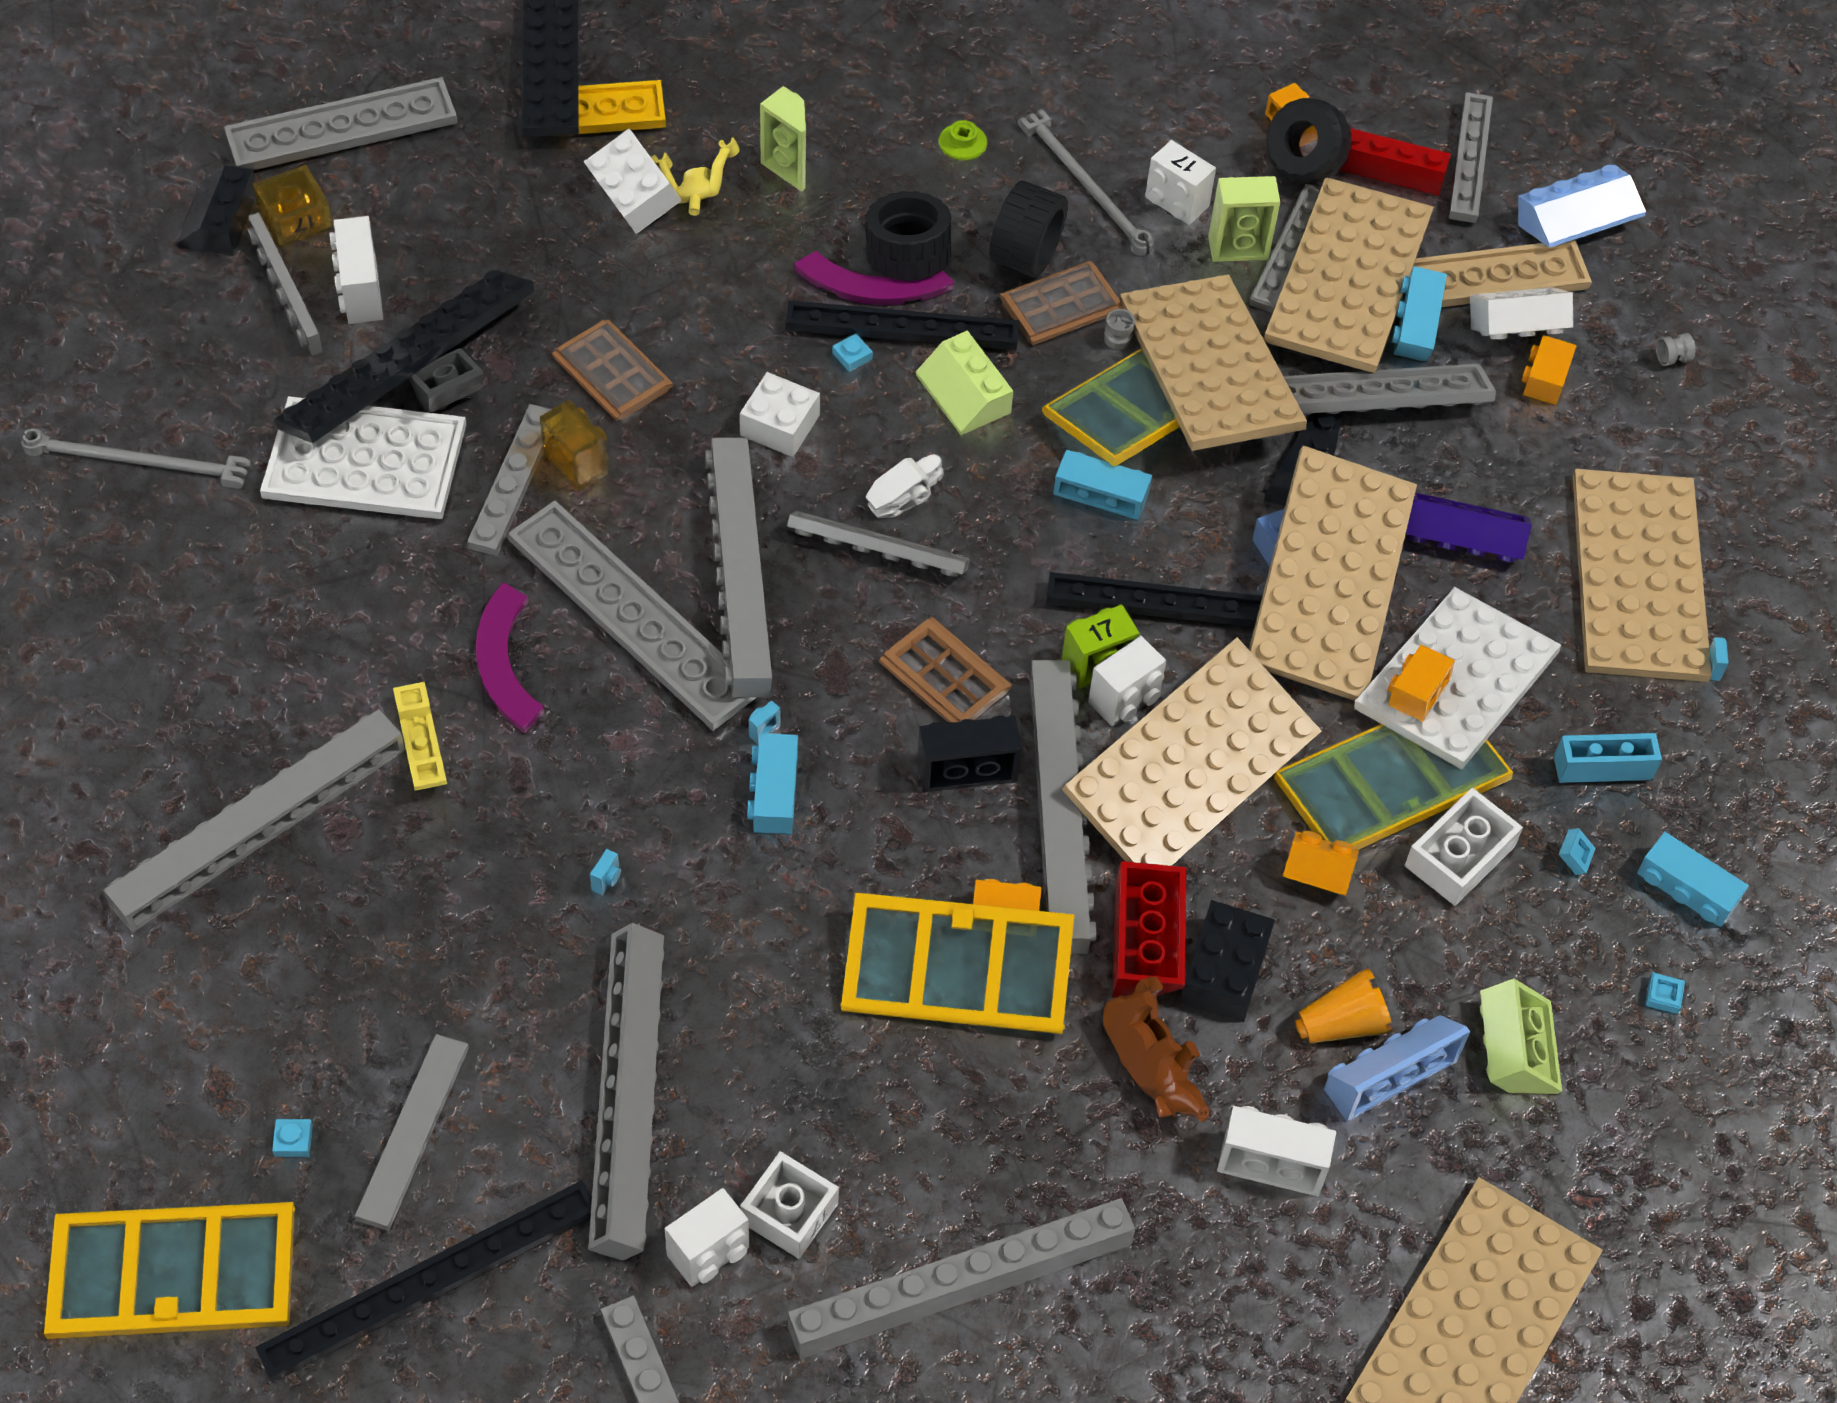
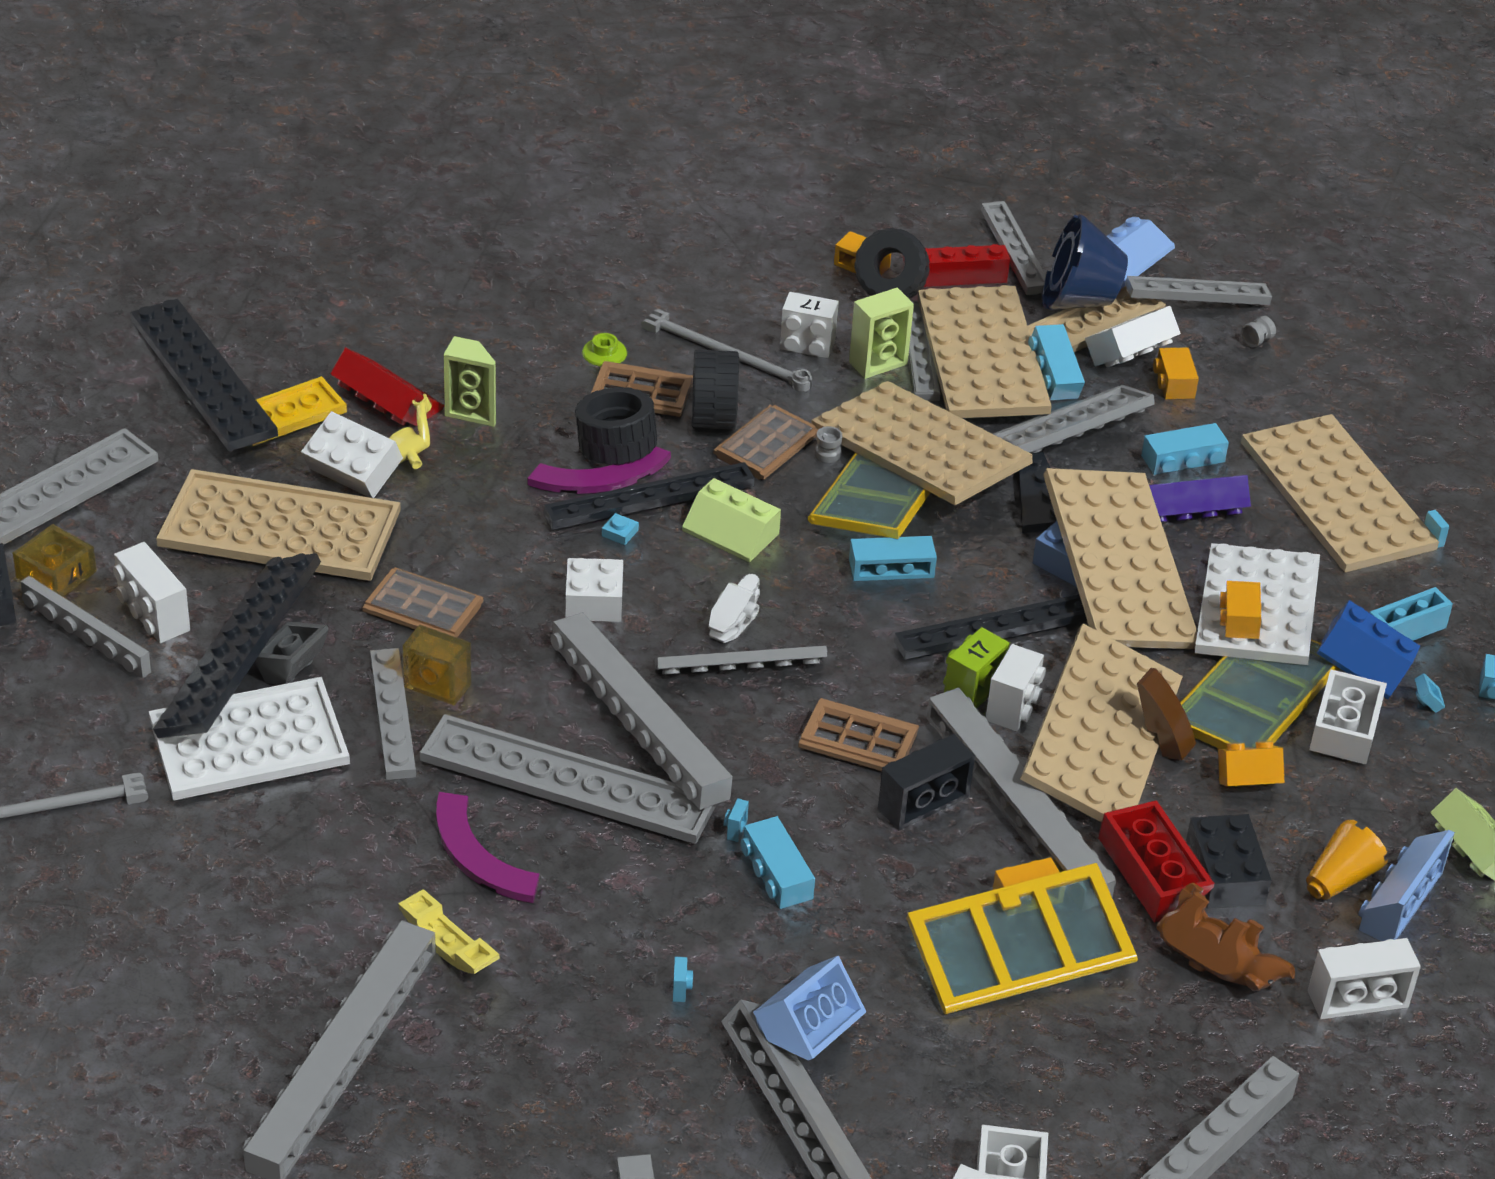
camera: 25 degrees left, 15 degrees down
none -> tan plate [156,469,401,581]
none -> red slope [330,347,445,426]
none -> medium nougat piece [591,361,693,417]
none -> light blue slope [753,955,866,1060]
none -> dark blue cone [1042,214,1128,310]
none -> light grey plate [1125,276,1272,306]
none -> reddish brown slope [1137,668,1196,760]
none -> medium azure brick [1141,423,1229,475]
none -> blue slope [1317,600,1420,699]

